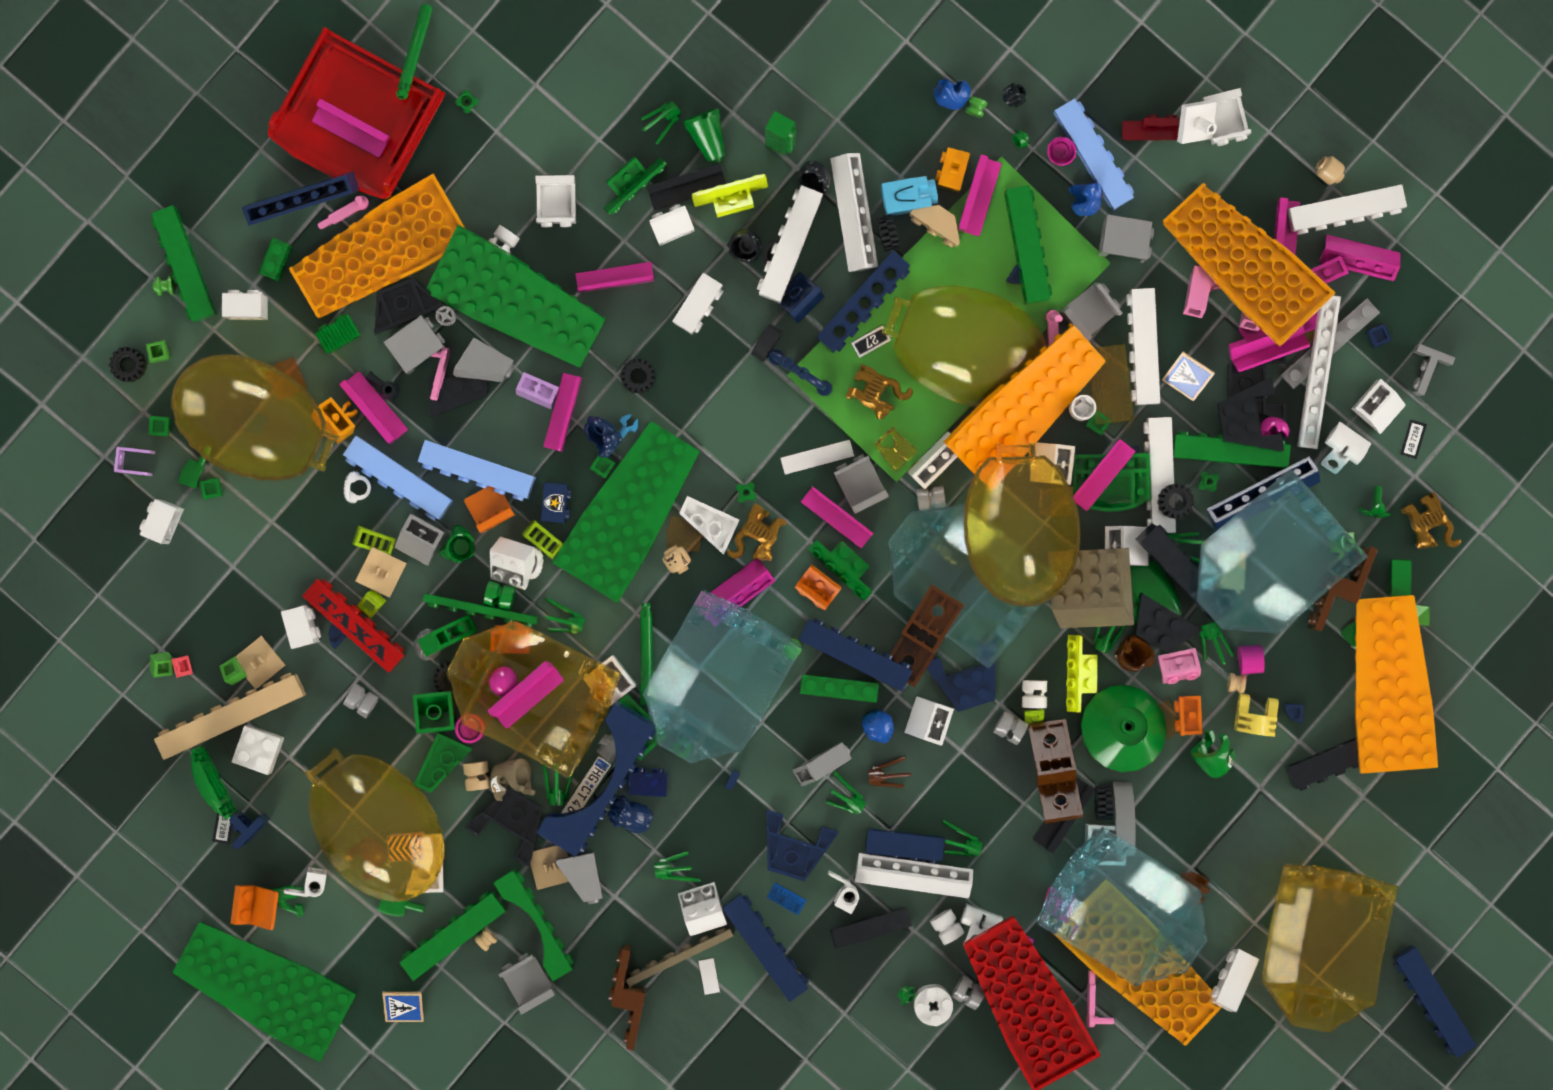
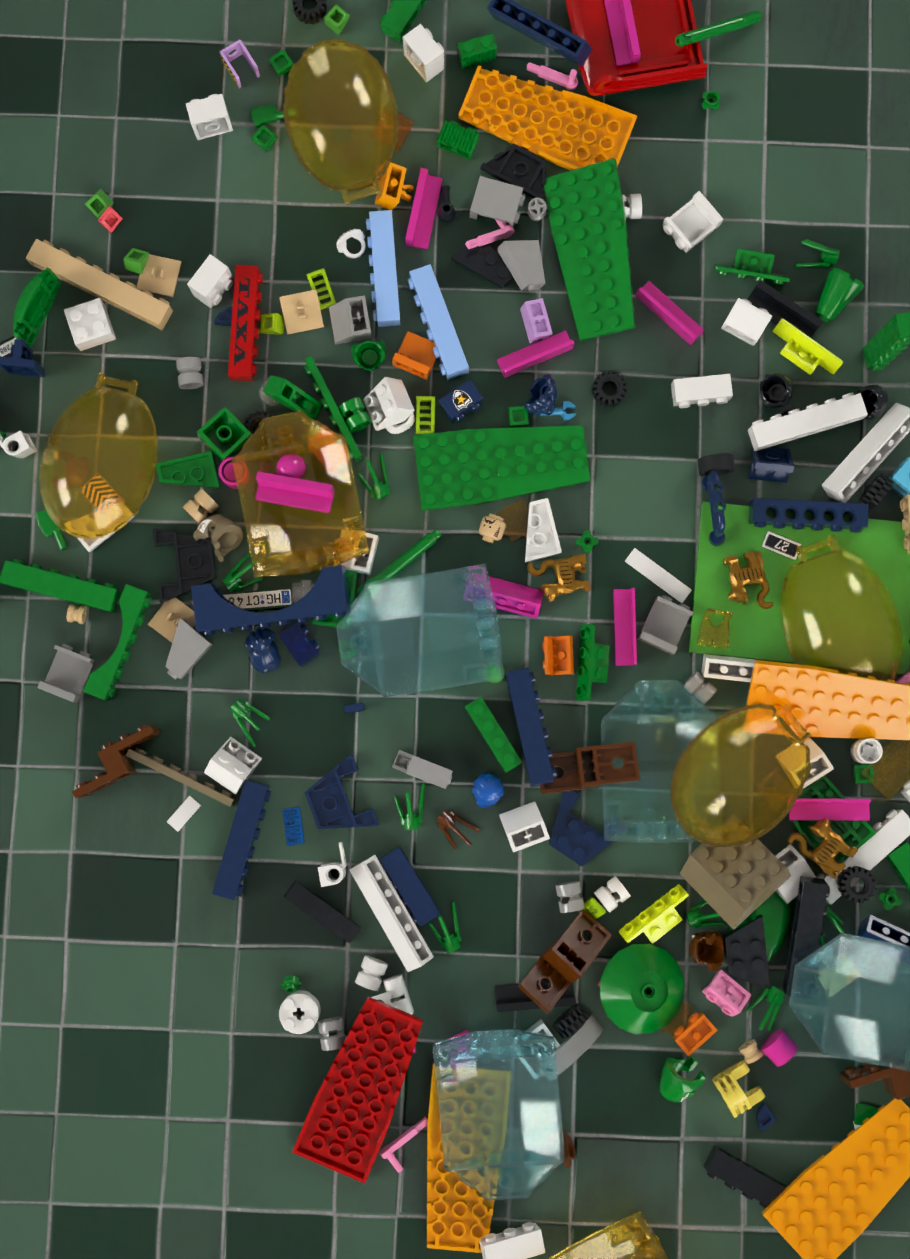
camera: 55 degrees right, 5 degrees down
none -> pearl gold animal [787,818,858,879]

